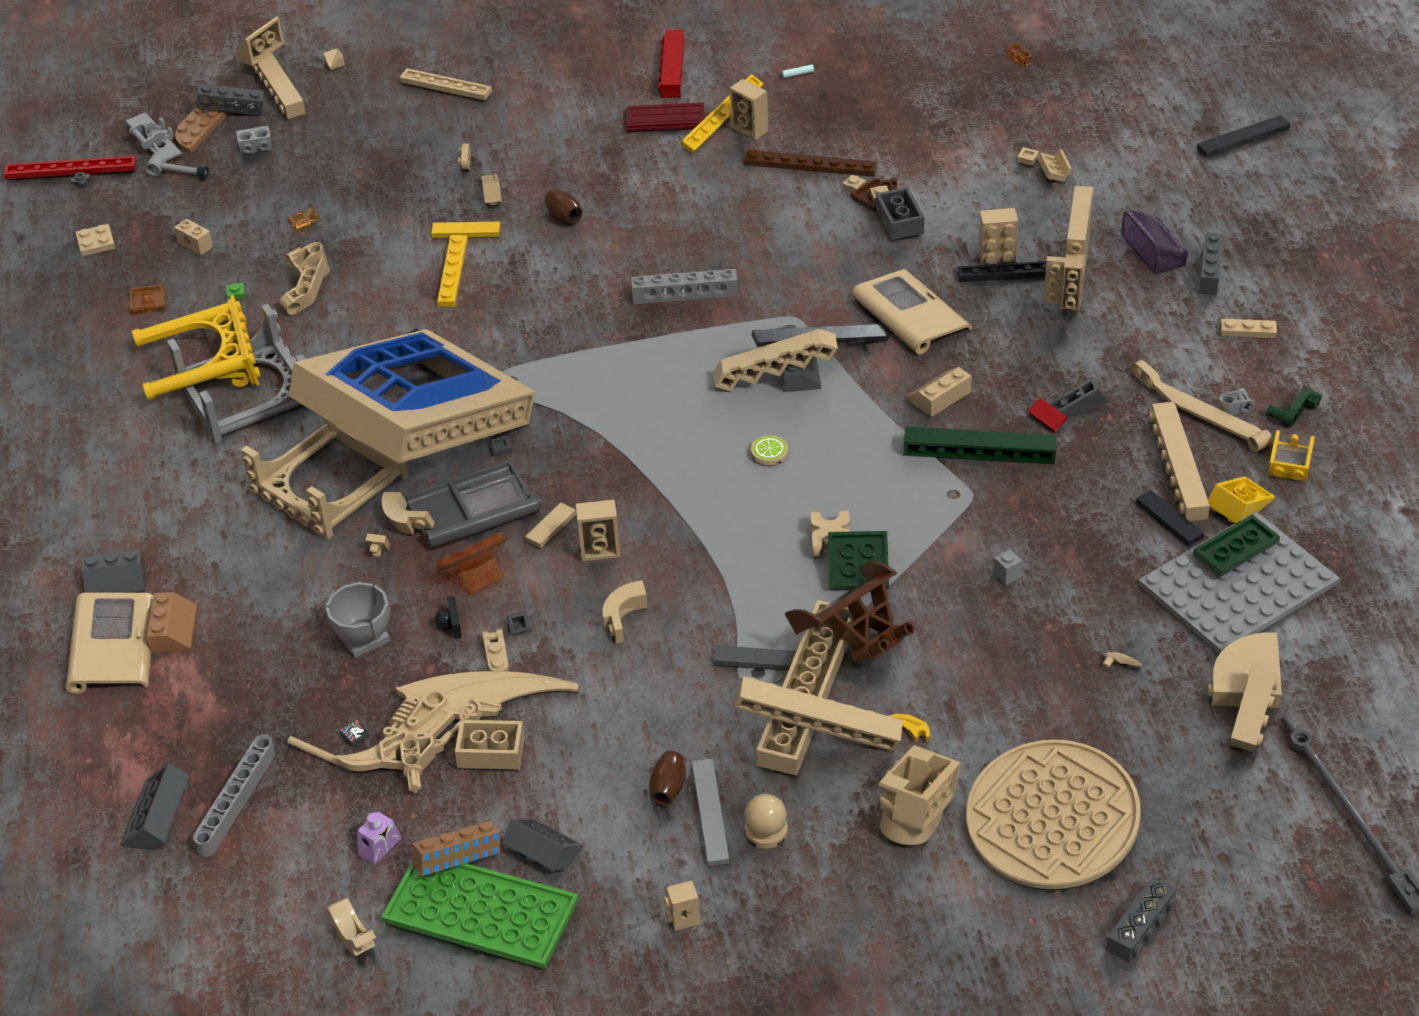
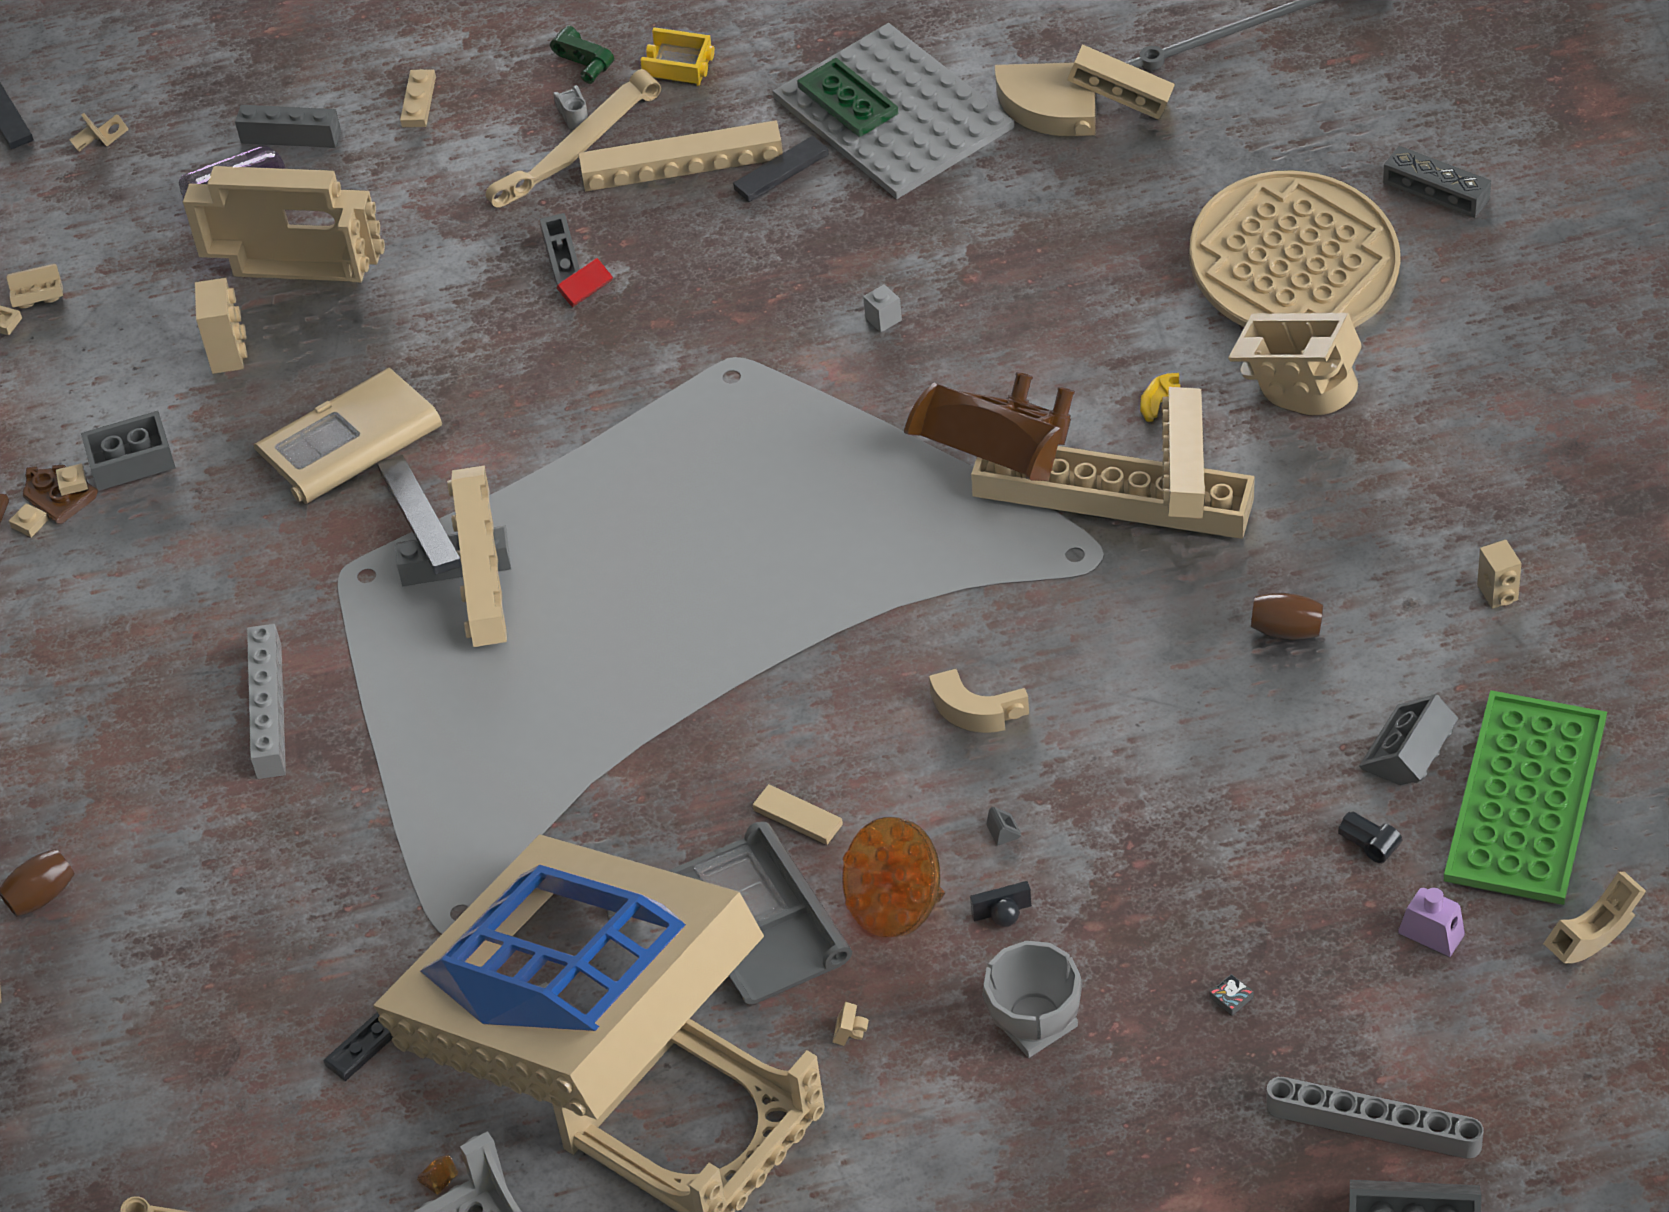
camera: 90 degrees left, 5 degrees up
tan bar [287,736,341,766] -> none
tan piece [337,671,579,793] -> none
tan arch [382,492,435,535] -> none
medium nougat brick [412,821,501,876] -> none
yellow tile [431,222,501,238] -> none
yellow plate [437,235,468,307] -> none
tan brick [455,720,525,770] -> none
tan plate [482,629,509,672] -> none
tan brick [576,500,621,561] -> none
light grey tile [692,759,730,866] -> none
dark grey tile [713,645,796,670] -> none
tan tile [744,793,788,849] -> none
tile [751,435,788,466] -> none
tan piece [811,510,850,557] -> none
dark green plate [828,531,889,590] -> none
dark green brick [903,426,1056,464] -> none
tan slope [906,367,972,417] -> none
black tile [957,261,1046,282] -> none
tan bar [1102,652,1142,669] -> none
yellow slope [1208,476,1275,524] -> none
none -> tan bracket [69,113,128,152]
none -> black piece [1338,811,1403,864]

